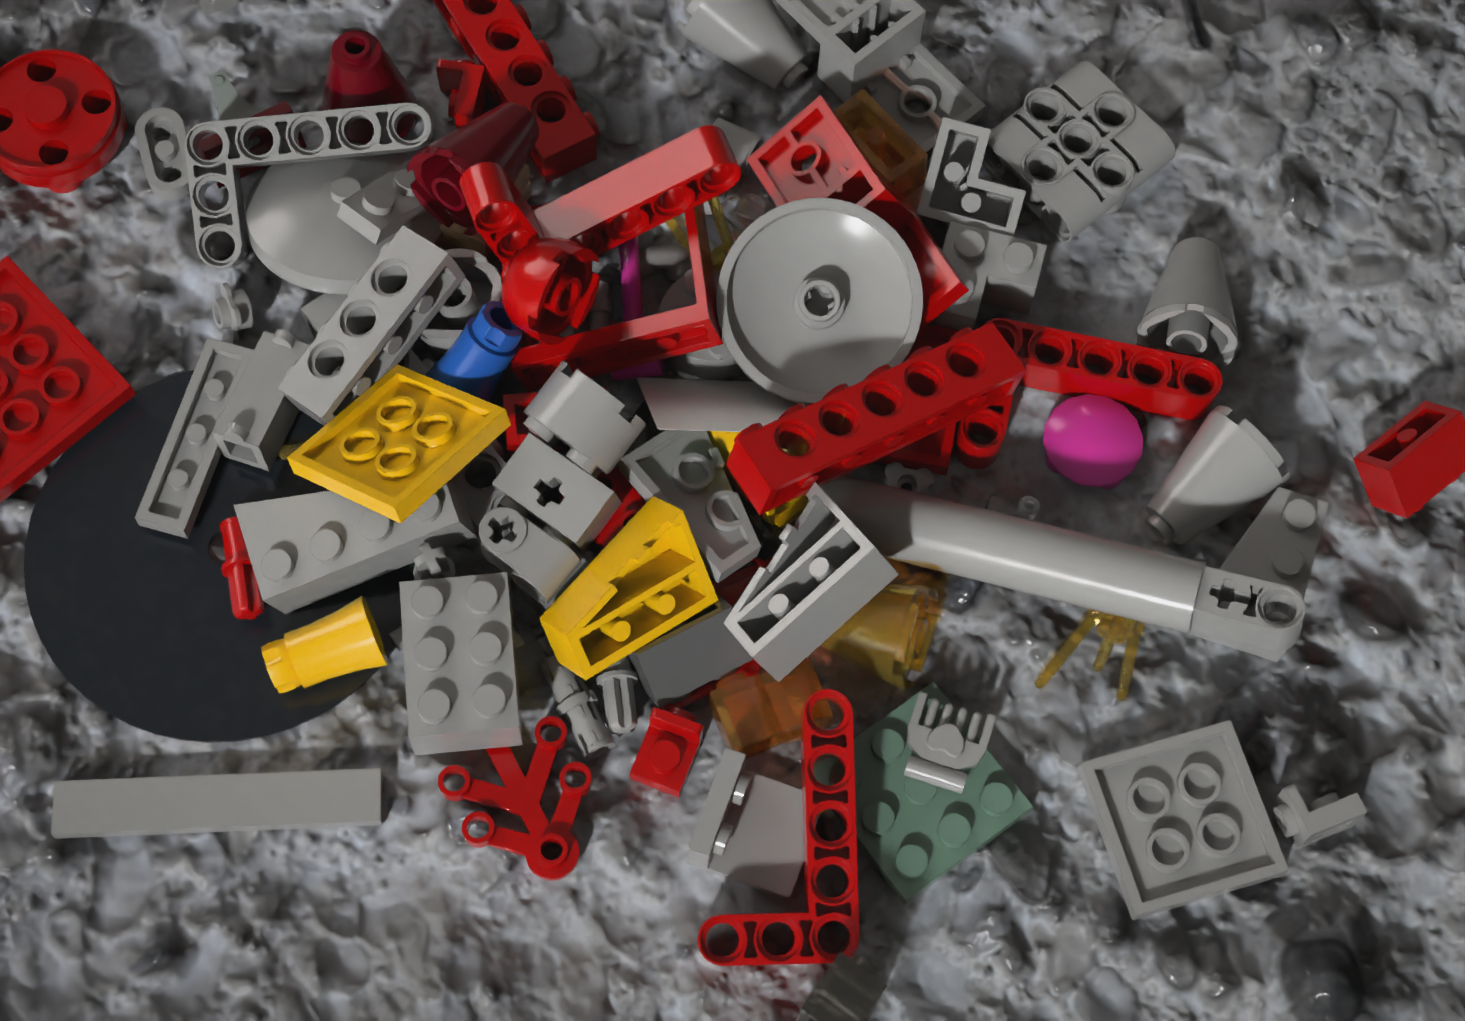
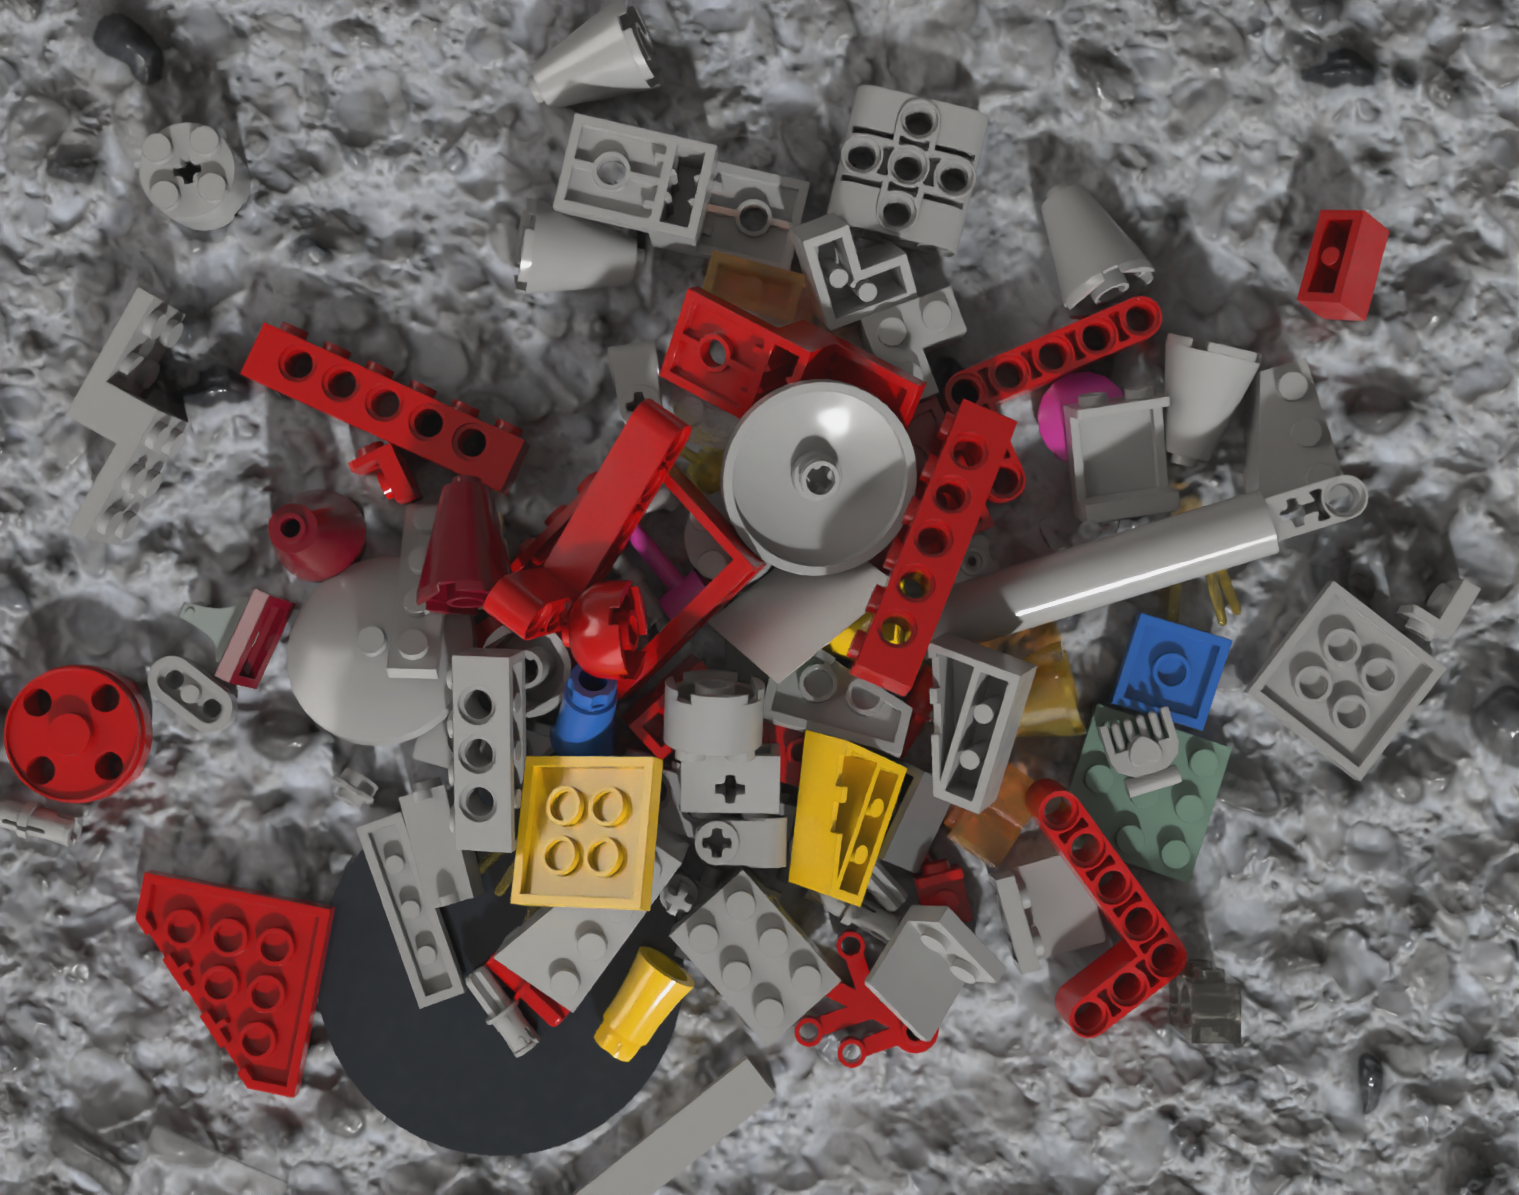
camera: 35 degrees left, 20 degrees up
light grey beam [184,103,434,269] -> none
none -> light grey axle [466,966,541,1058]
none -> light grey bracket [865,905,1006,1041]
none -> light grey panel [1063,385,1180,524]
none -> blue plate [1109,611,1233,731]

